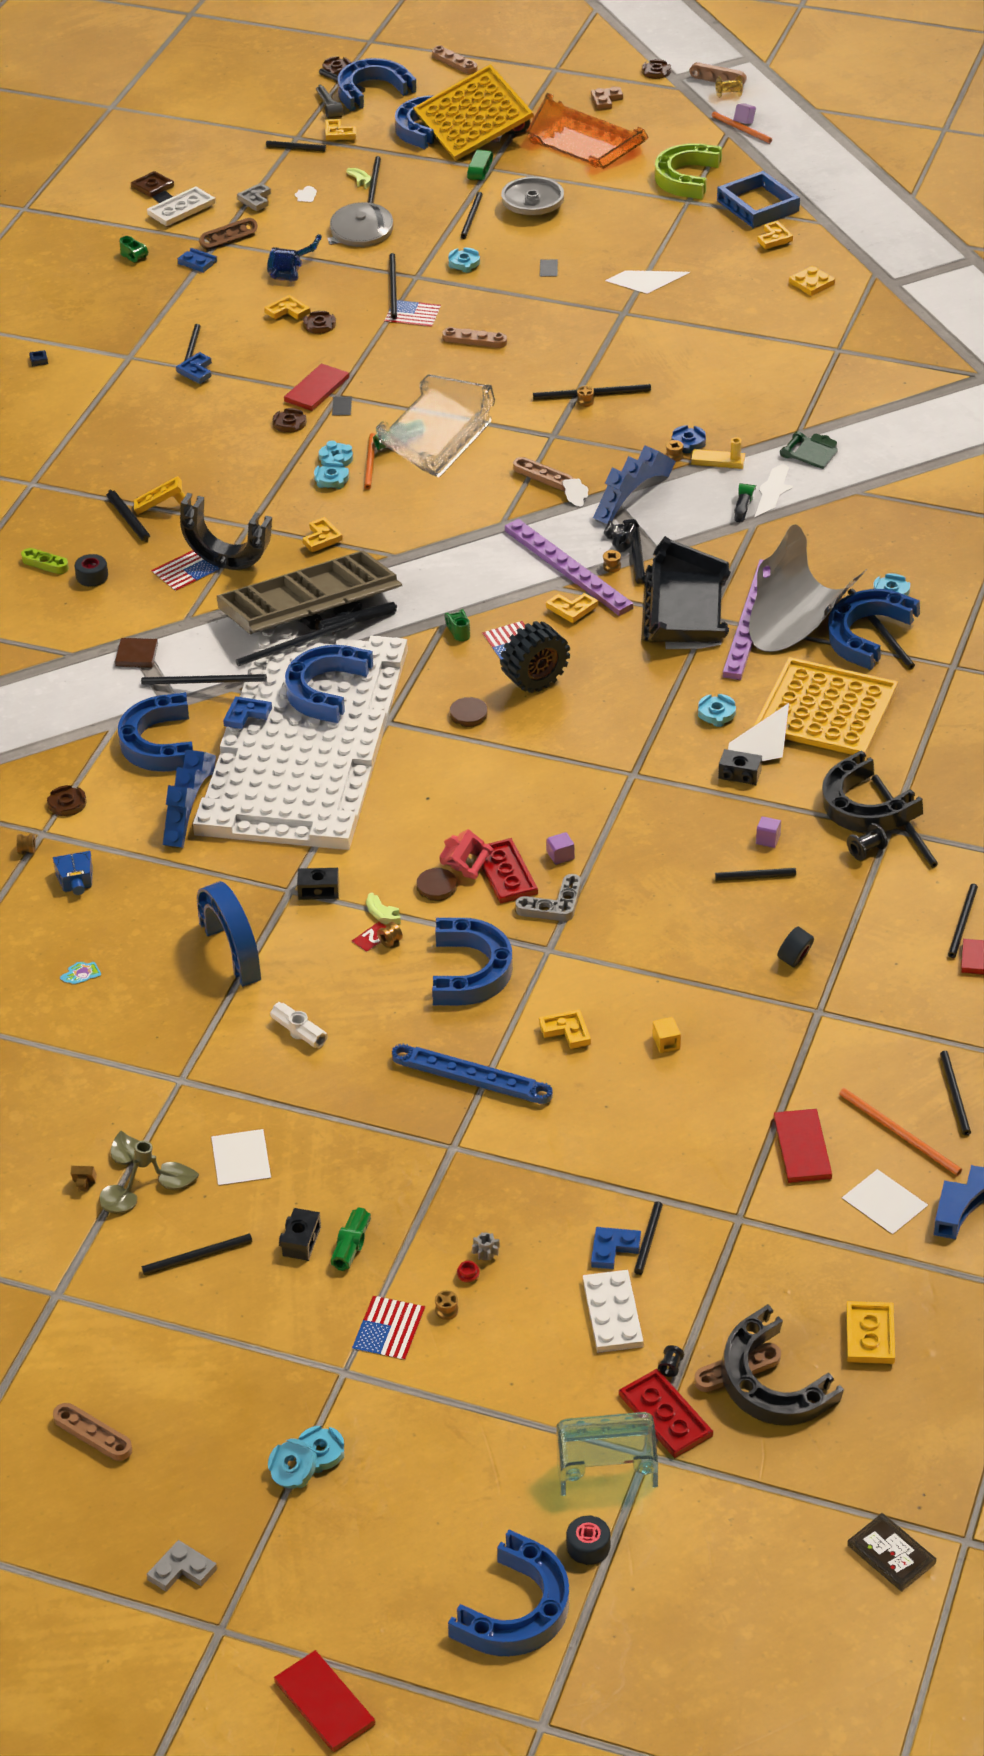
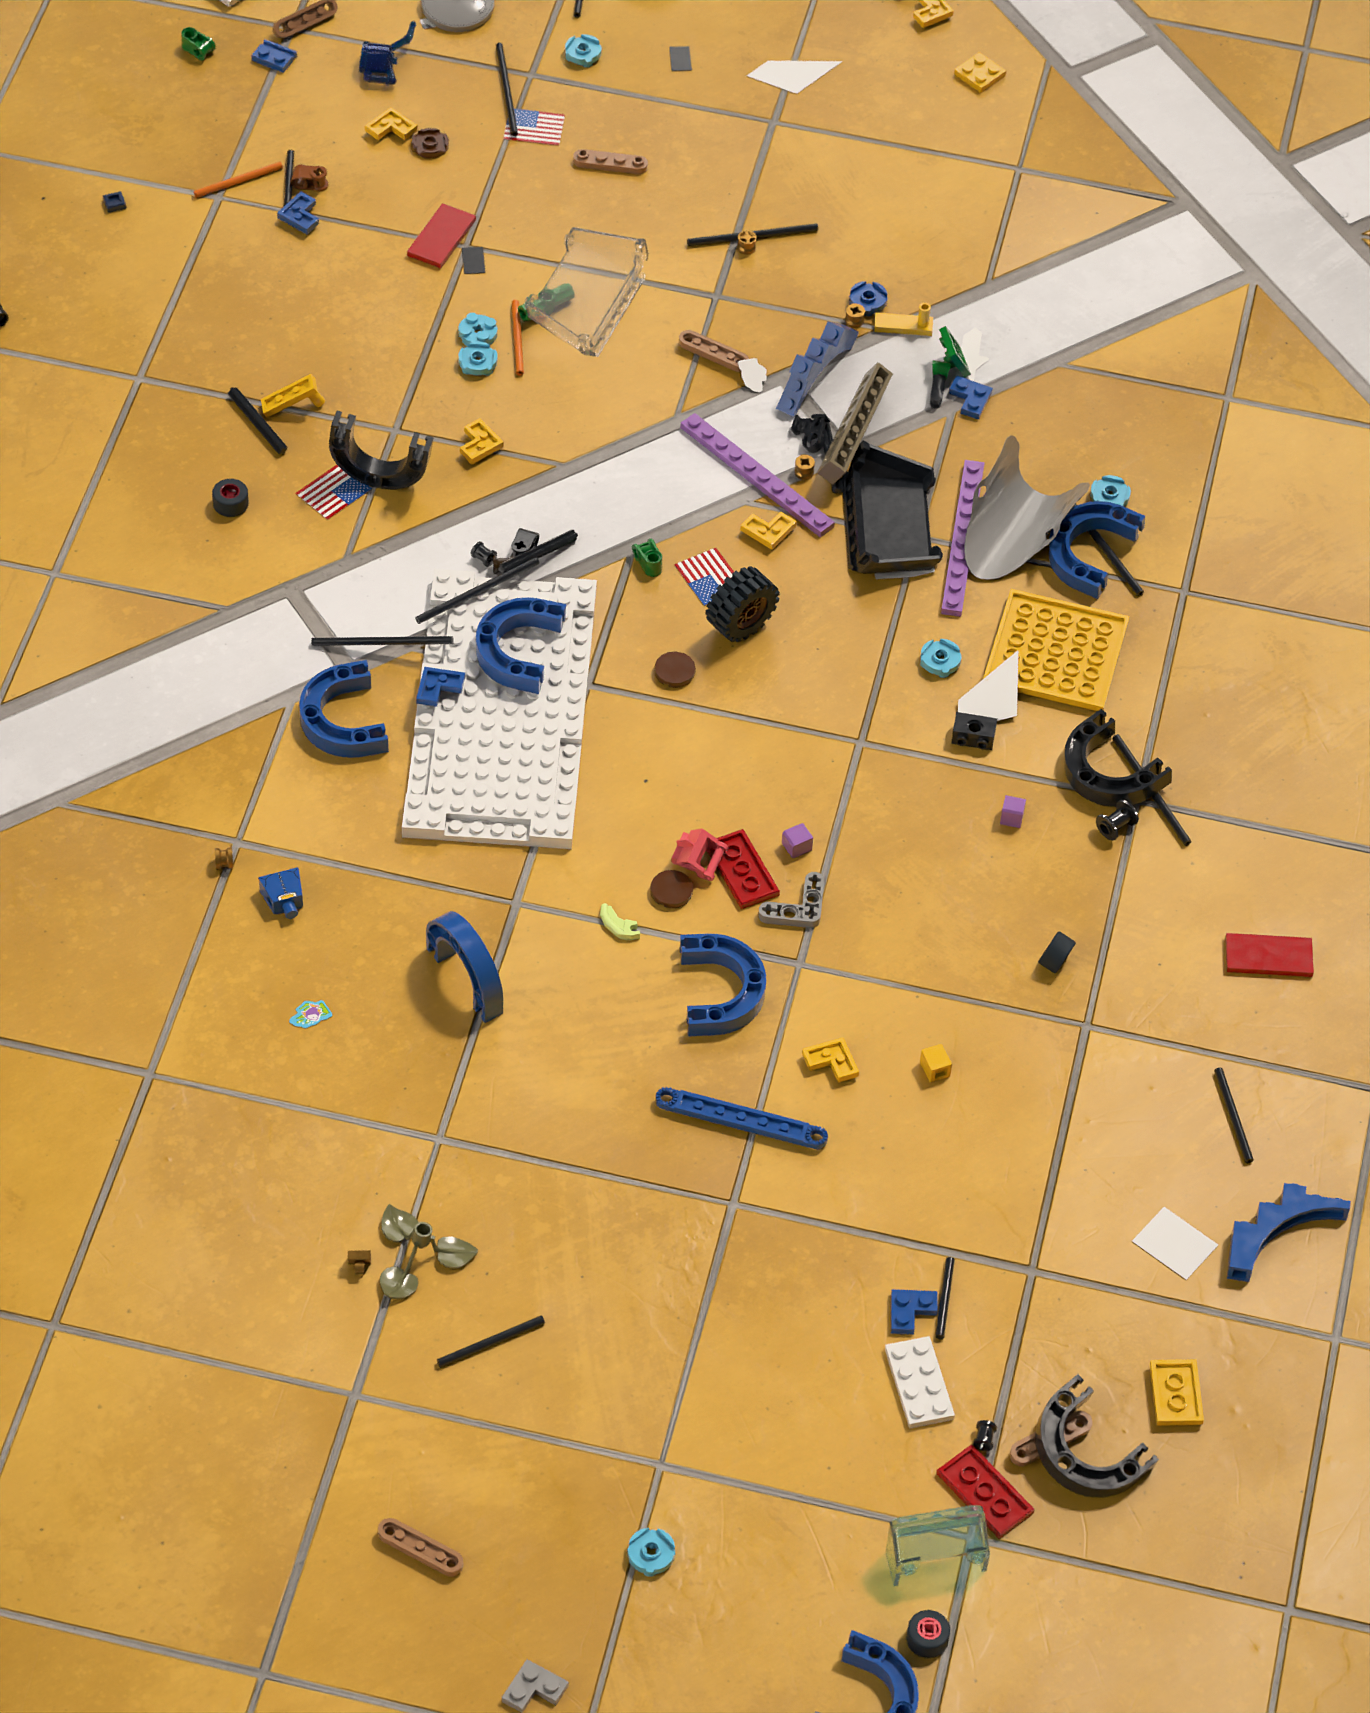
camera: 10 degrees left, 10 degrees up
lime beam [21,548,69,574] -> none
reddish brown tile [47,785,87,816] -> none
reddish brown tile [115,638,158,668] -> none
blue arch [163,750,216,848] -> none
white sticker [211,1129,271,1185] -> none
dark tan door [217,550,402,634] -> none
medium azure plate [268,1439,317,1489] -> none
white piece [270,1002,328,1049] -> none
reddish brown tile [272,408,307,433] -> none
black brick [279,1208,321,1261] -> none
black brick [297,867,339,900] -> none
green piece [331,1207,371,1271] -> none
red sticker [352,921,386,952] -> none
sticker [352,1296,426,1359] -> none
pearl gold wheel [377,922,403,947] -> none
pearl gold wheel [435,1290,458,1320] -> none
red plate [457,1261,480,1282] -> none
light grey gear [472,1232,500,1260] -> none
black bar [715,868,796,881] -> none
red tile [773,1109,832,1183] -> none
piece [780,431,838,469] -> none
orange piece [839,1088,962,1176] -> none
tile [847,1513,937,1592] -> none
black piece [948,884,978,958] -> none
none -> orange piece [194,161,283,198]
none -> dark orange piece [291,164,328,191]
none -> dark tan brick [817,362,893,485]
none -> green hinge [939,326,971,378]
none -> blue plate [949,375,993,420]

